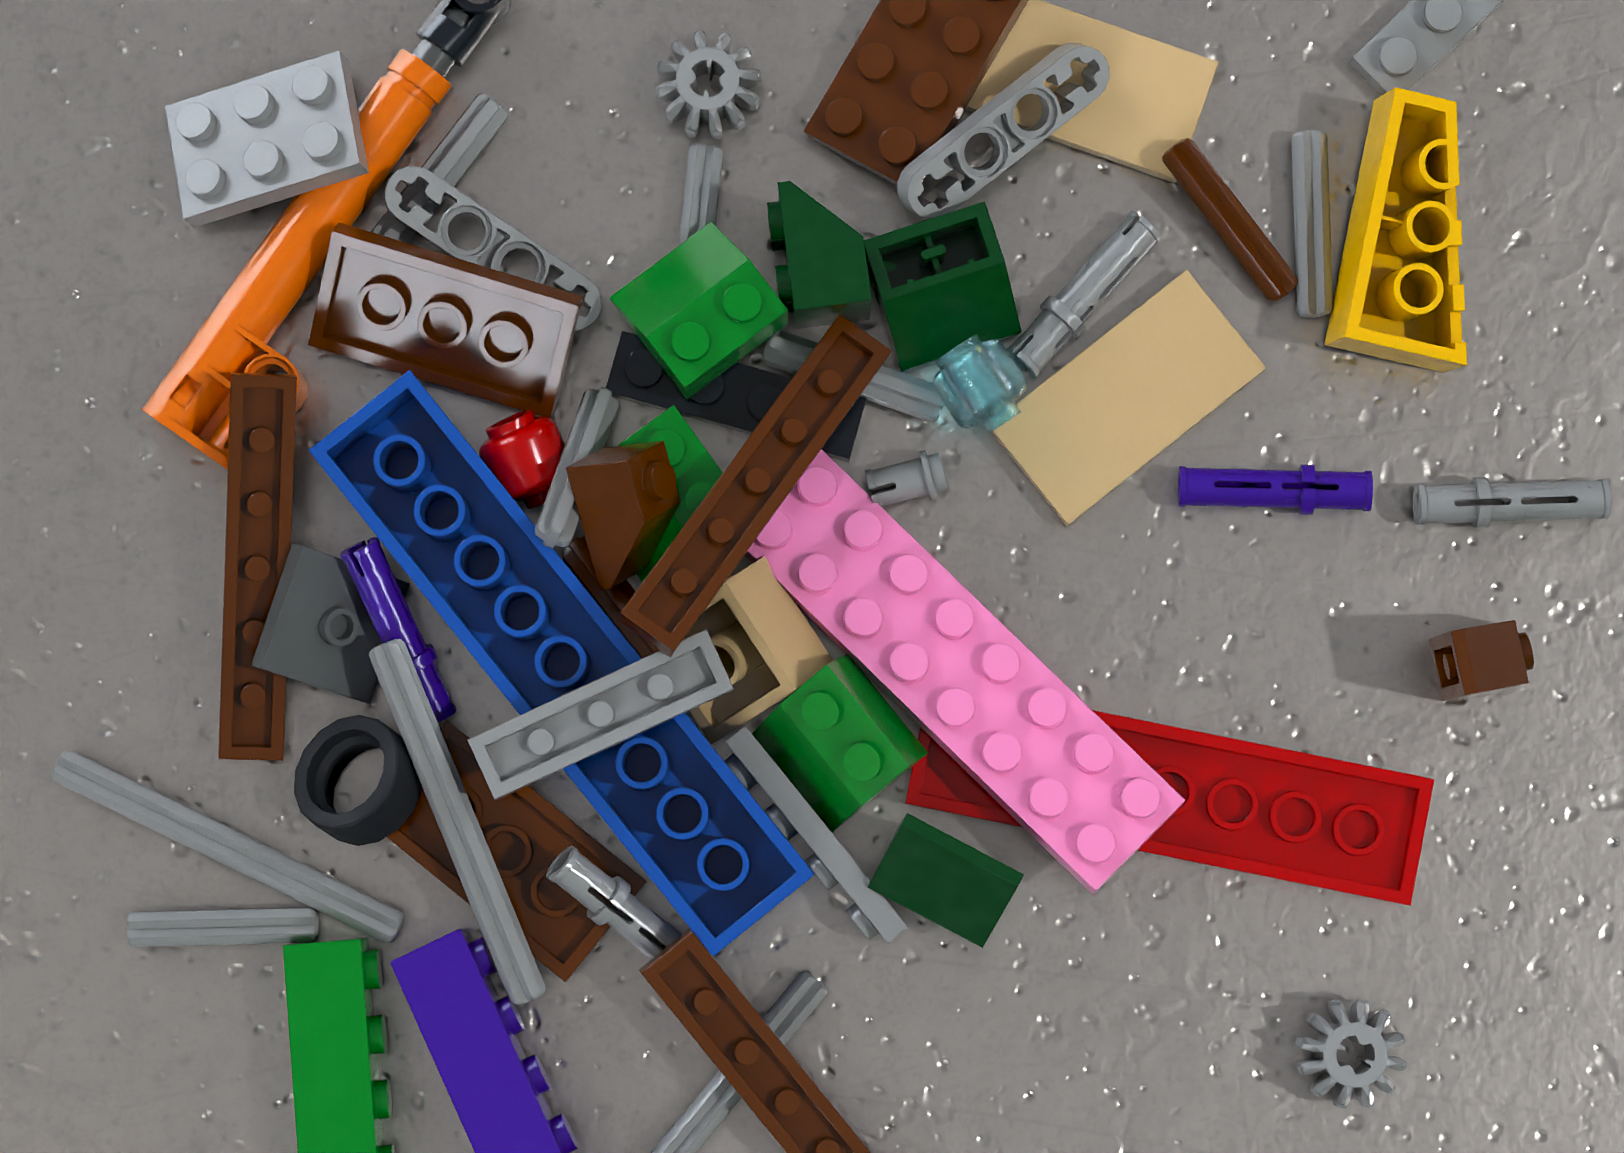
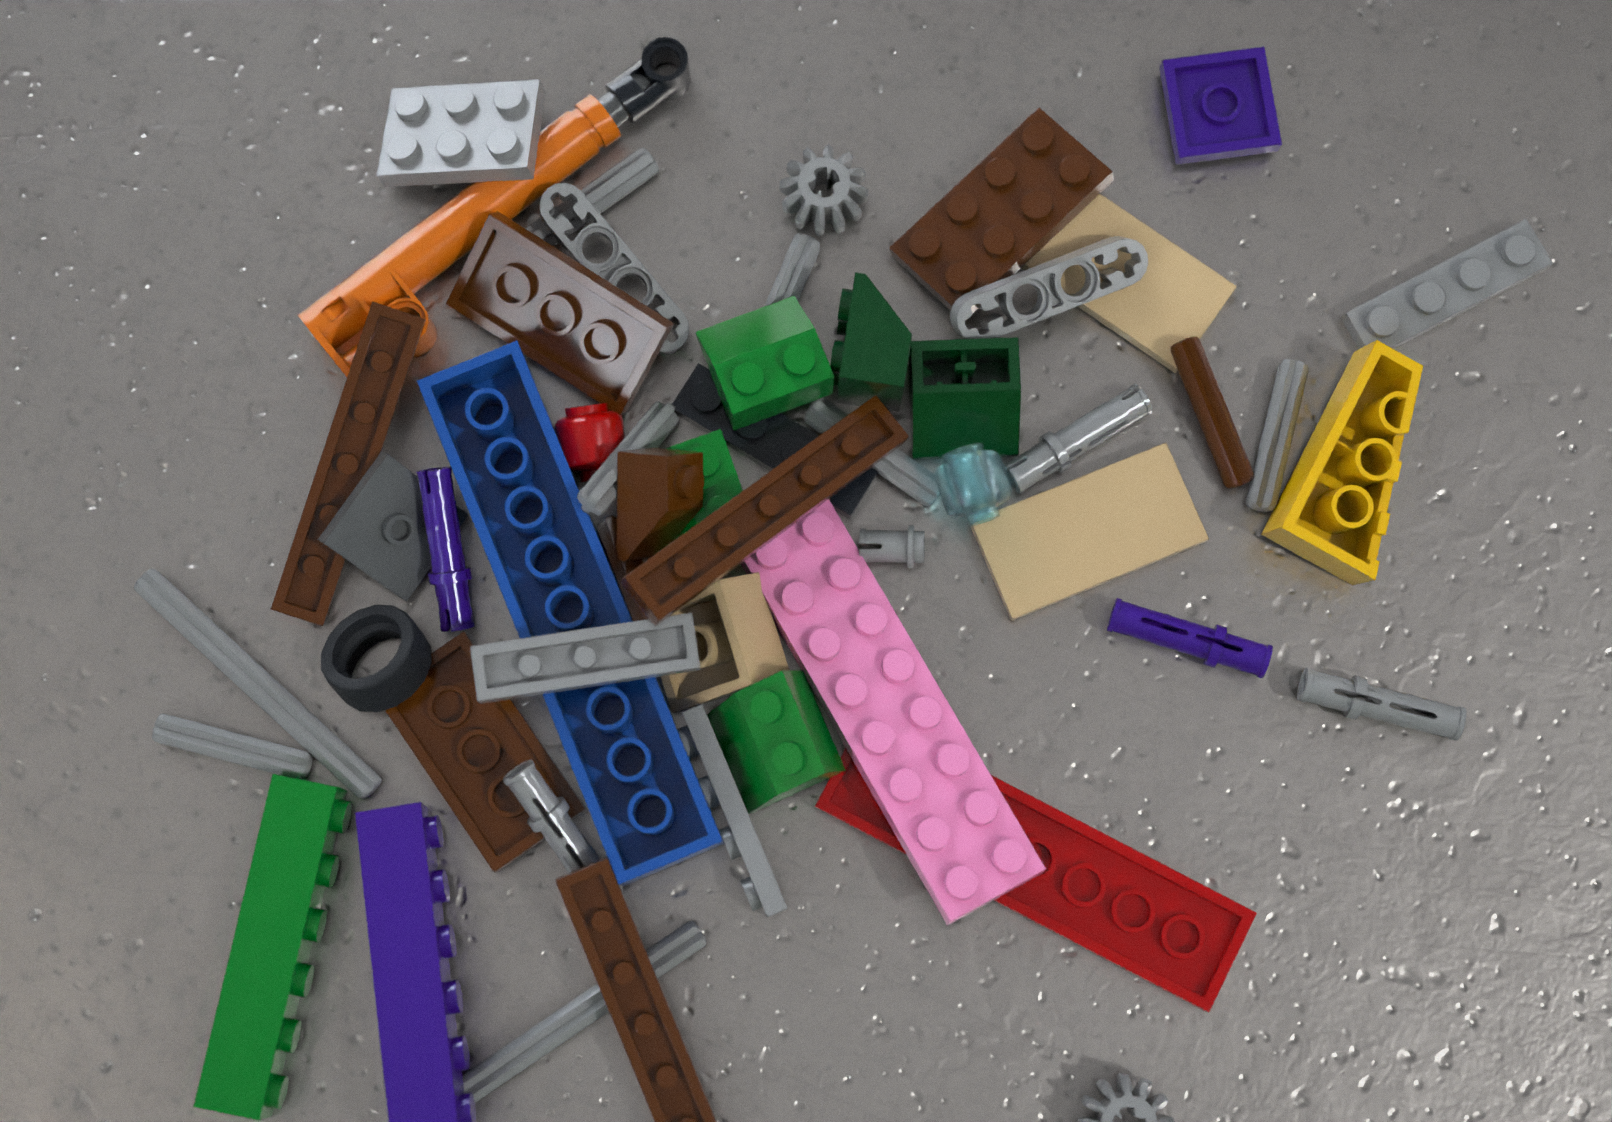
camera: 15 degrees right, 5 degrees down
light grey axle [369,639,546,1005] -> none
dark green slope [868,813,1024,948] -> none
reddish brown slope [1429,620,1534,701] -> none

